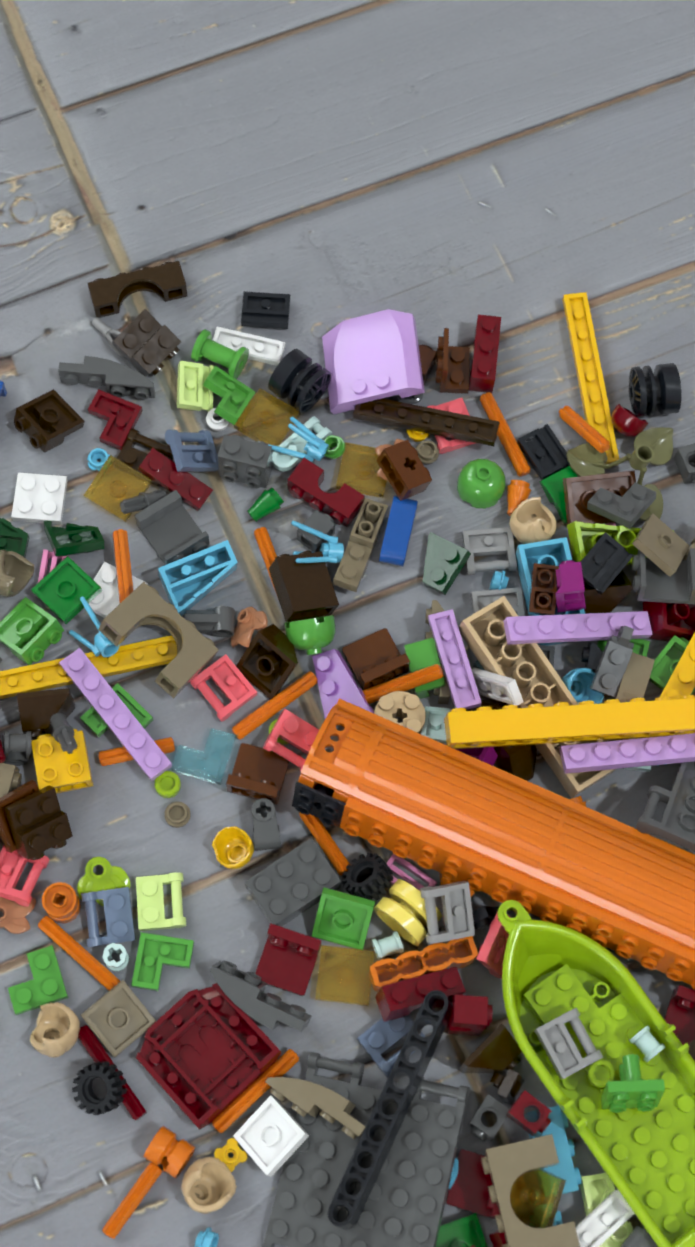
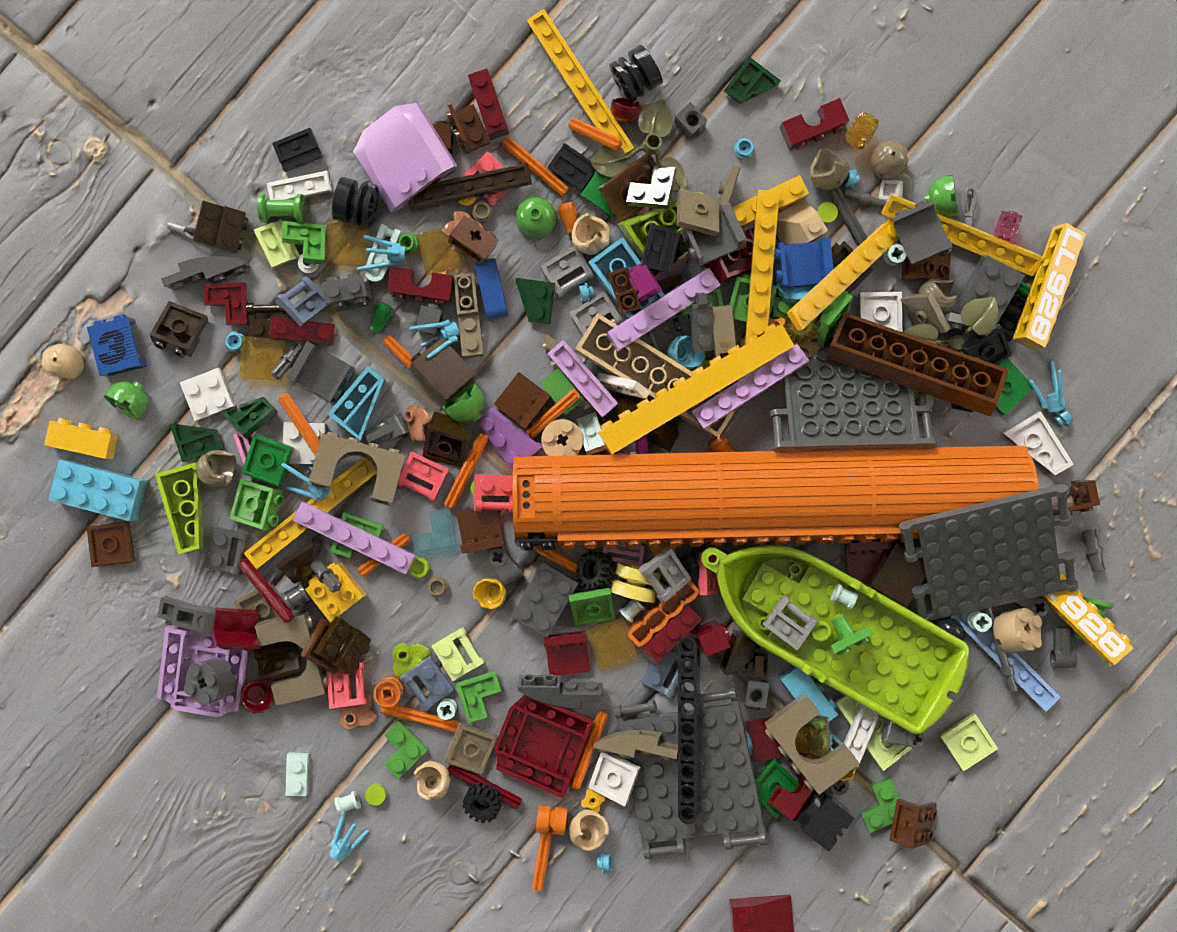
camera: 20 degrees left, 20 degrees up
dark brown arch [87,261,188,318] -> none
dark red brick [506,1090,552,1136] -> none

